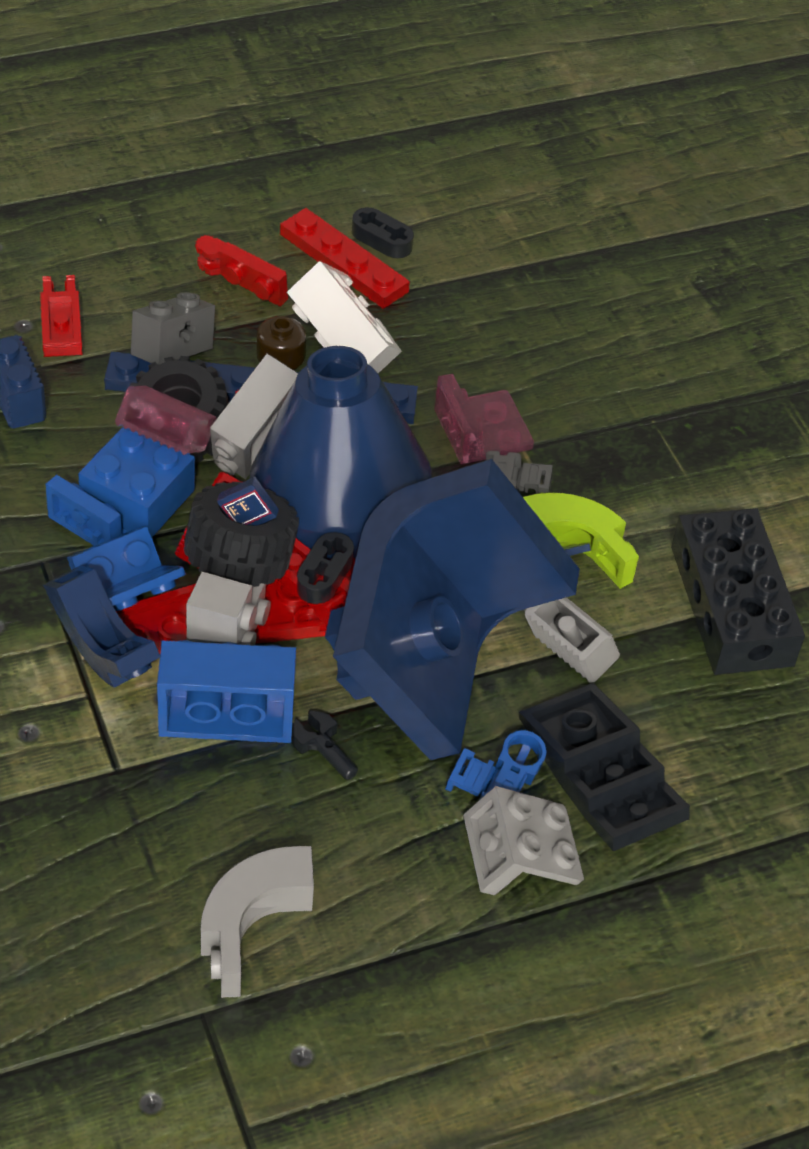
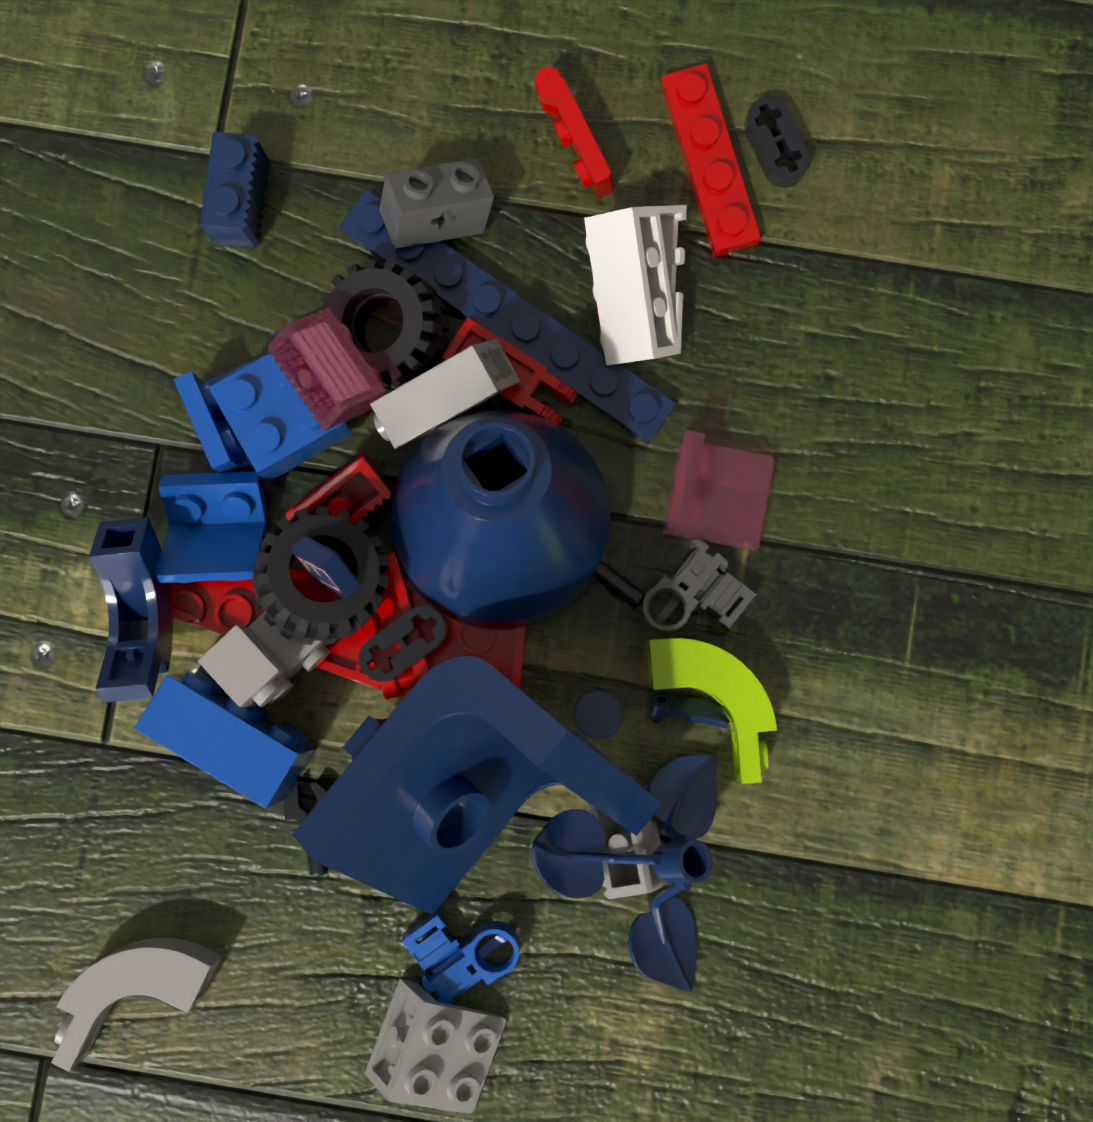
camera: 35 degrees right, 35 degrees up
red hinge [40,275,83,357] -> none
dark brown head [256,316,306,370] -> none
black slope [519,683,690,852] -> none
black brick [671,508,805,675] -> none
none -> dark blue plant [531,755,717,992]

